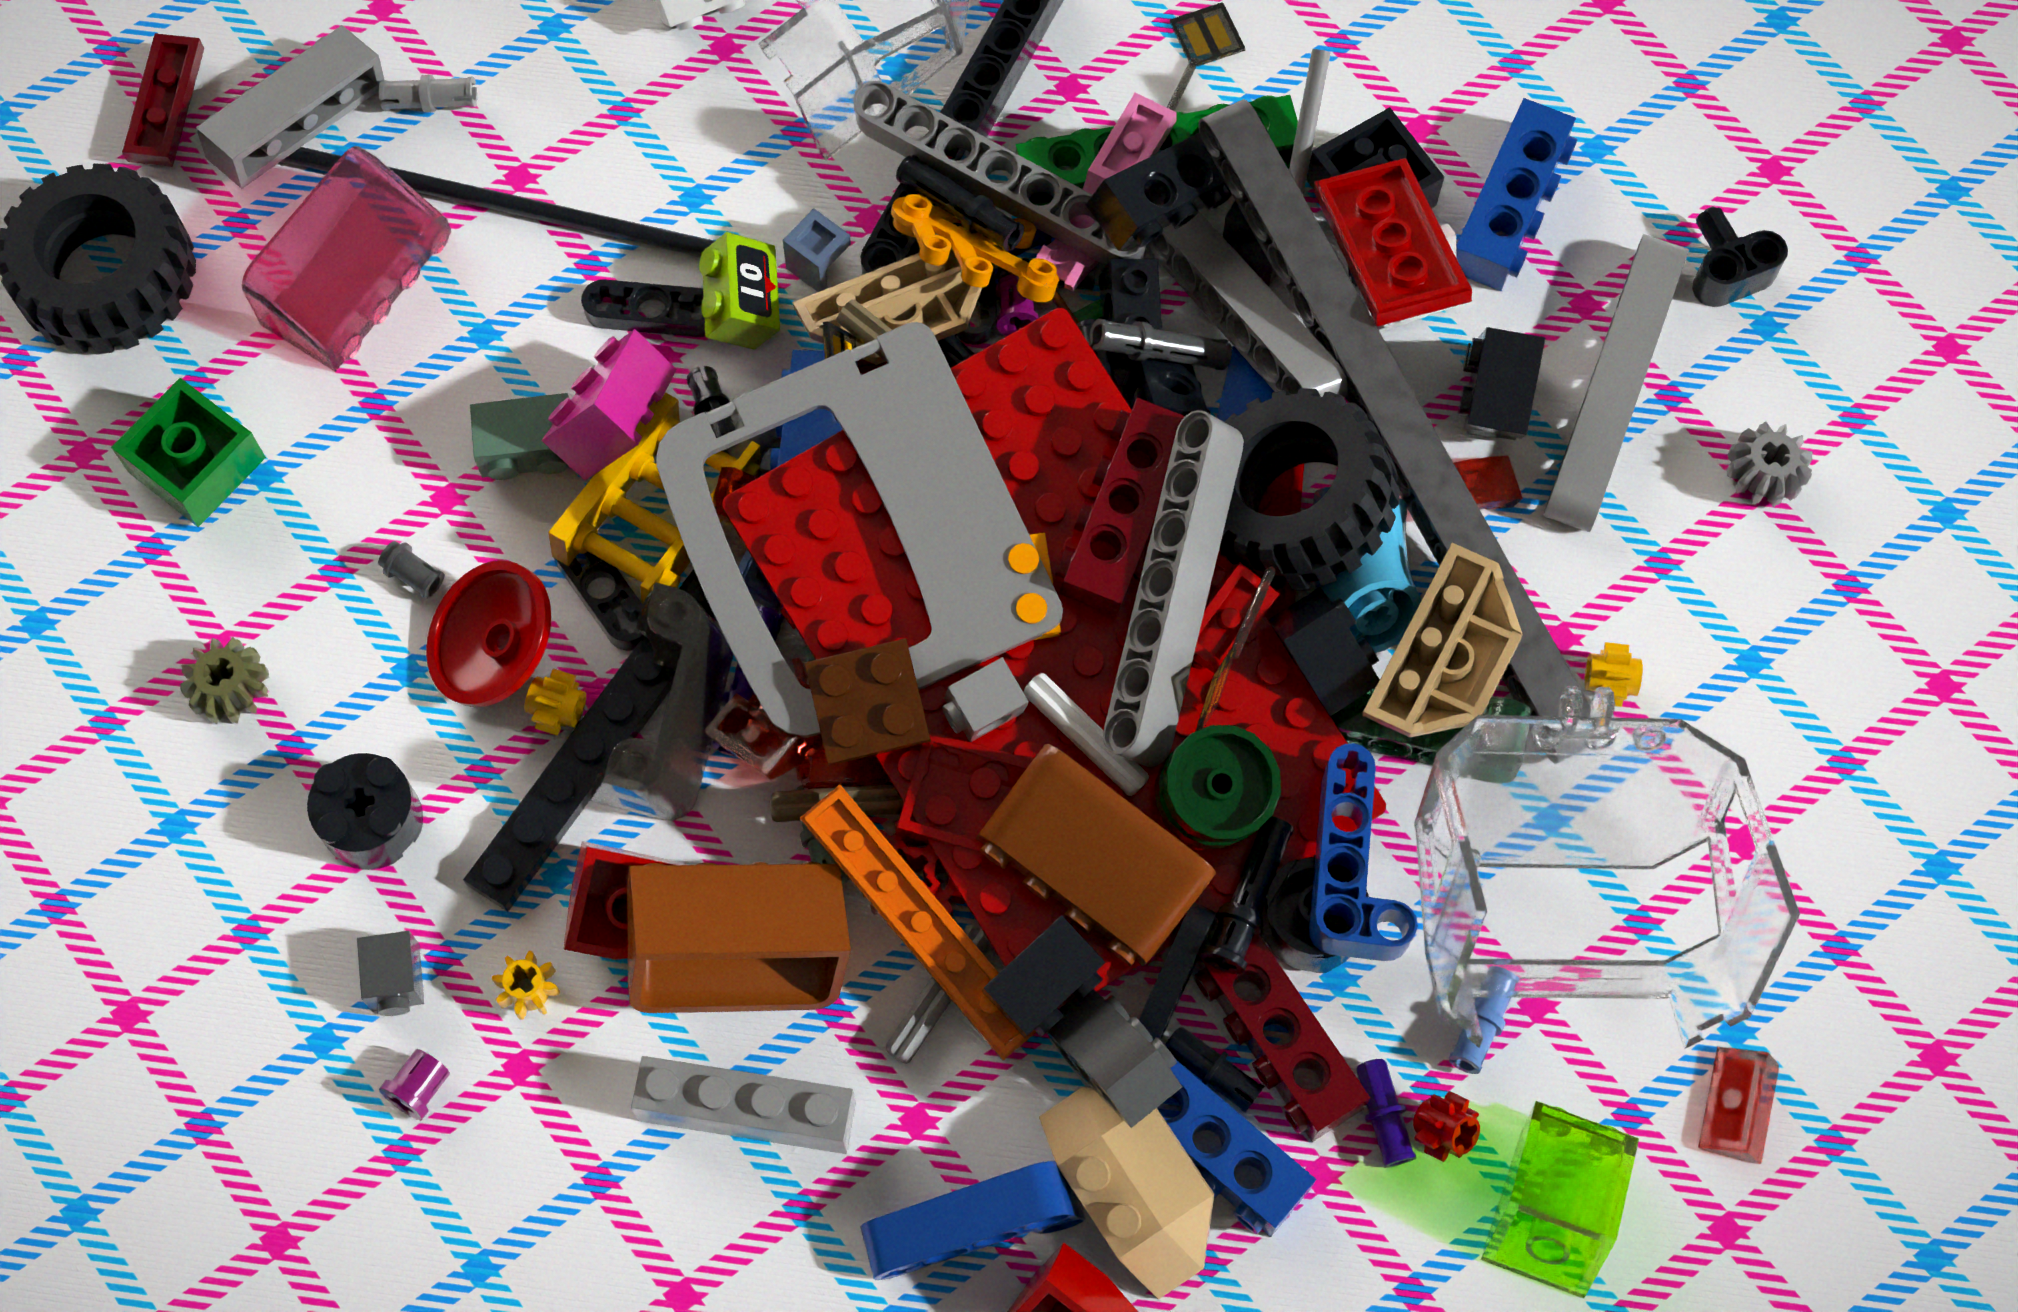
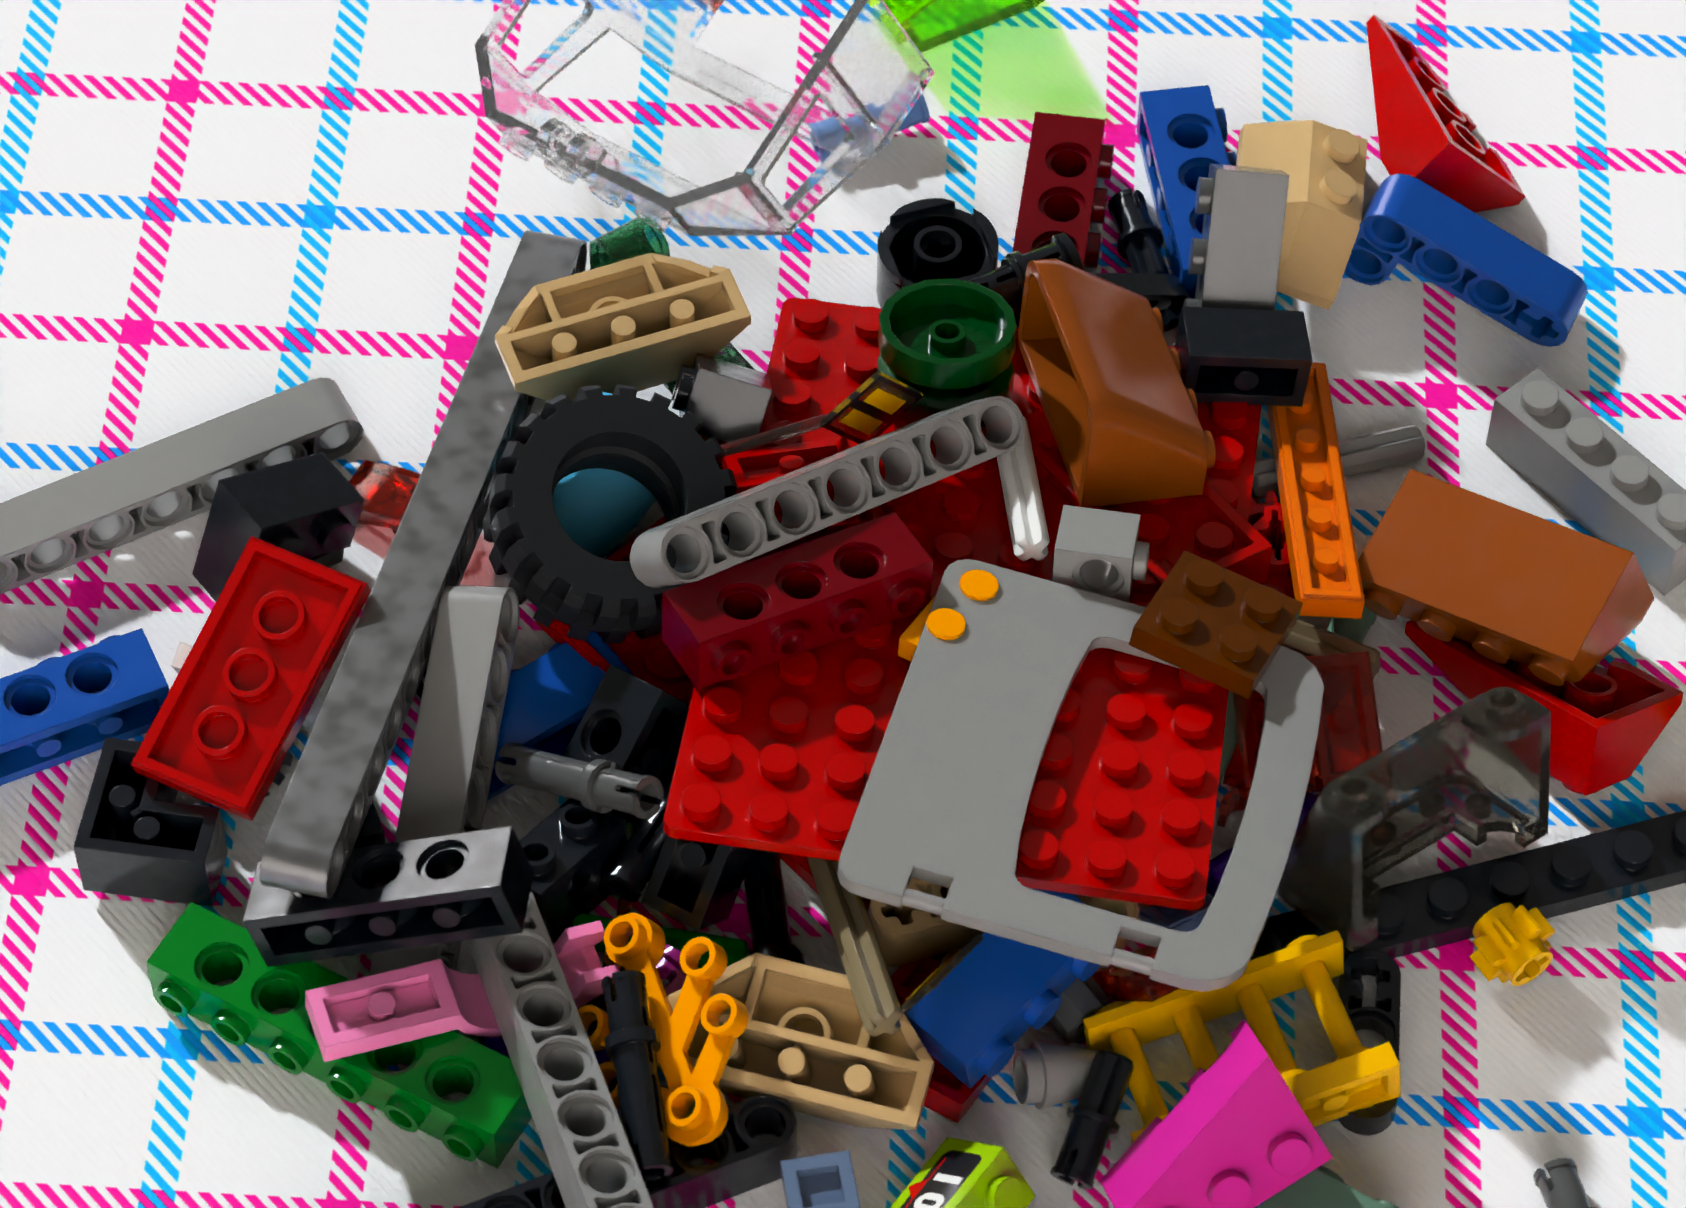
camera: 140 degrees left, 15 degrees down
red dish [426,560,551,707] -> none
clear smoke piece [1167,2,1245,111] -> none
light grey piece [1289,49,1331,195] -> none
blue beam [1309,743,1418,961] -> none
dark purple axle [1356,1059,1417,1168] -> none
red gear [1413,1091,1480,1162] -> none
yellow gear [1585,642,1643,707] -> none
light grey gear [1727,421,1813,508] -> none

